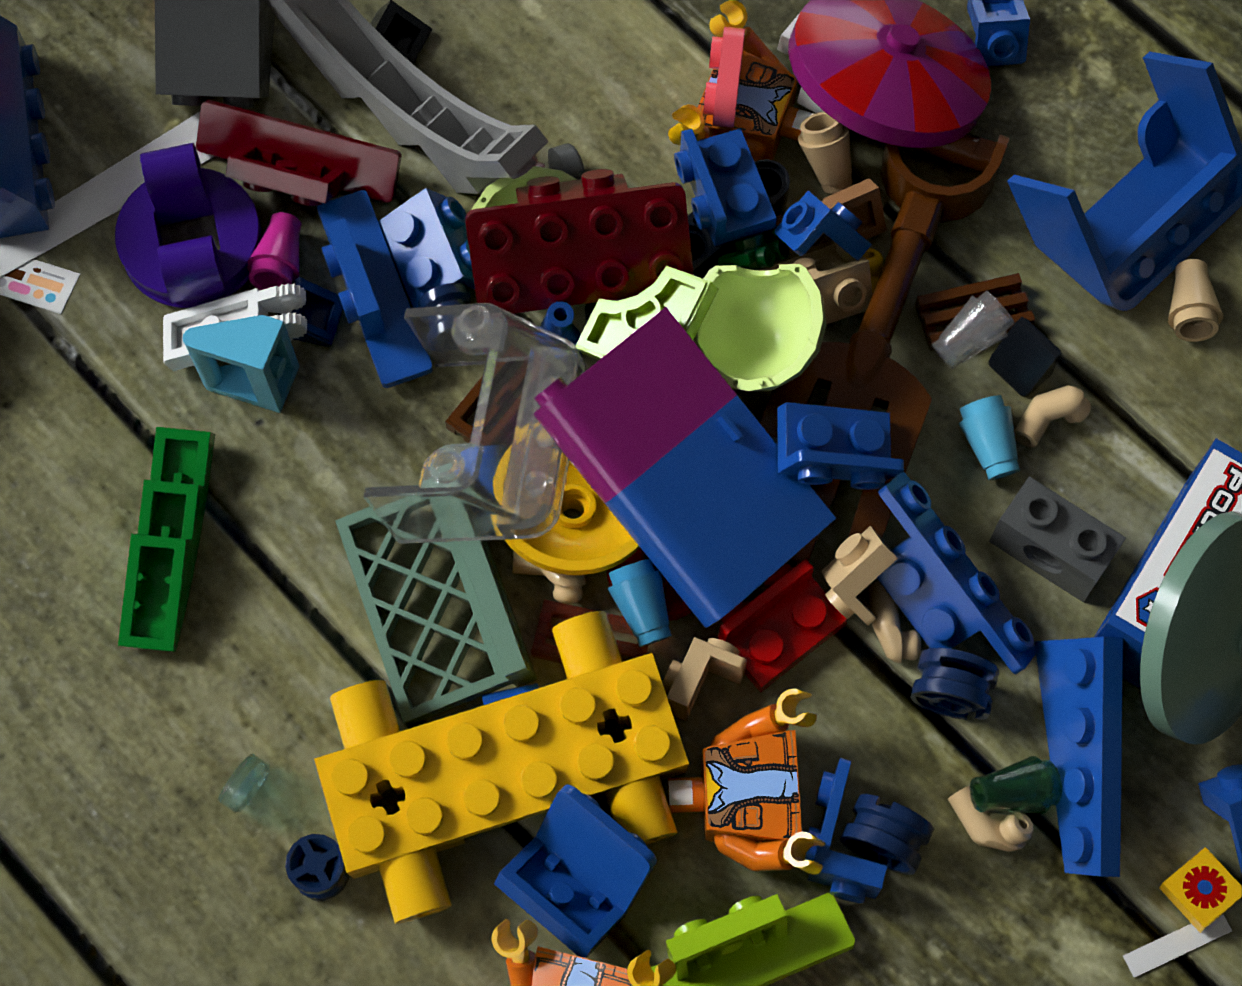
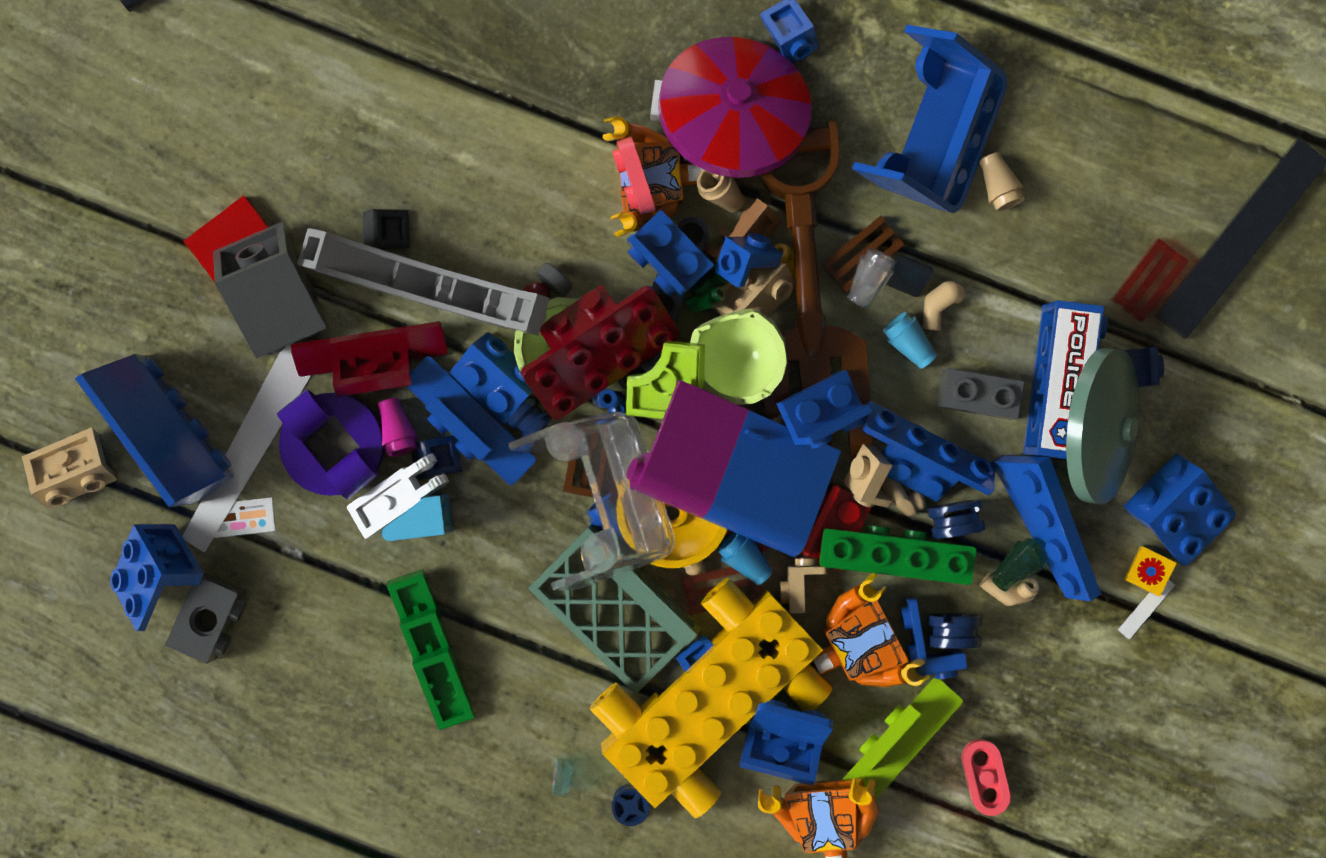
camera: 25 degrees left, 20 degrees up
none -> green bracket [819,525,976,585]

